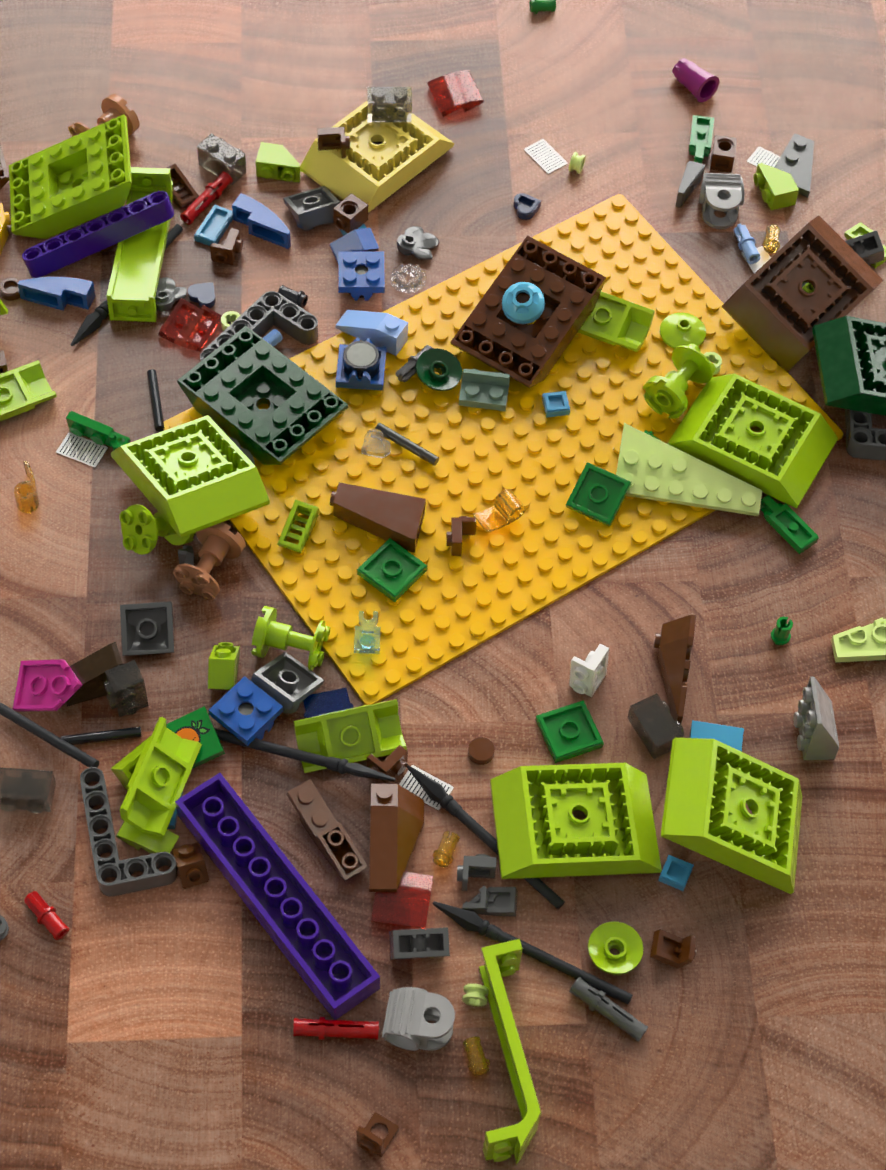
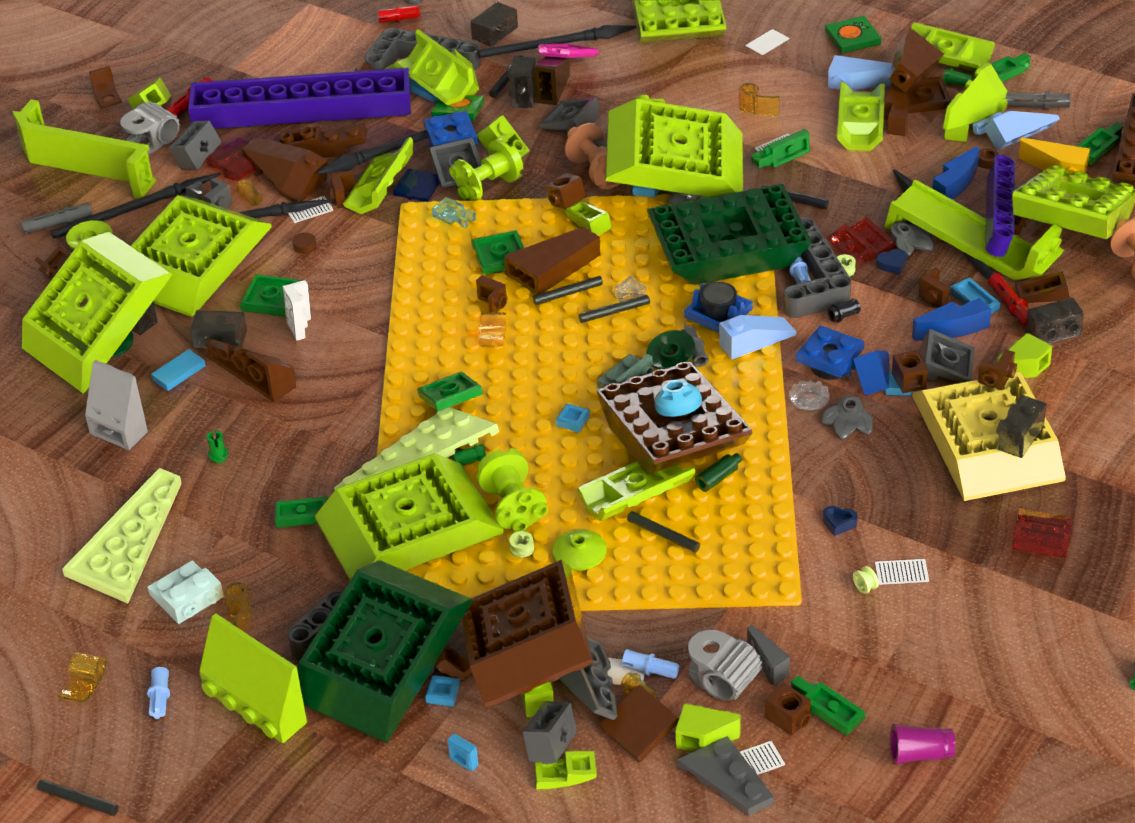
camera: 130 degrees right, 15 degrees down
none -> lime slope [127,77,171,109]
none -> pearl dark grey bar [532,276,603,305]
none -> reddish brown brick [546,173,586,209]
none -> reddish brown tile [599,684,679,762]
none -> pearl dark grey bar [627,511,700,553]

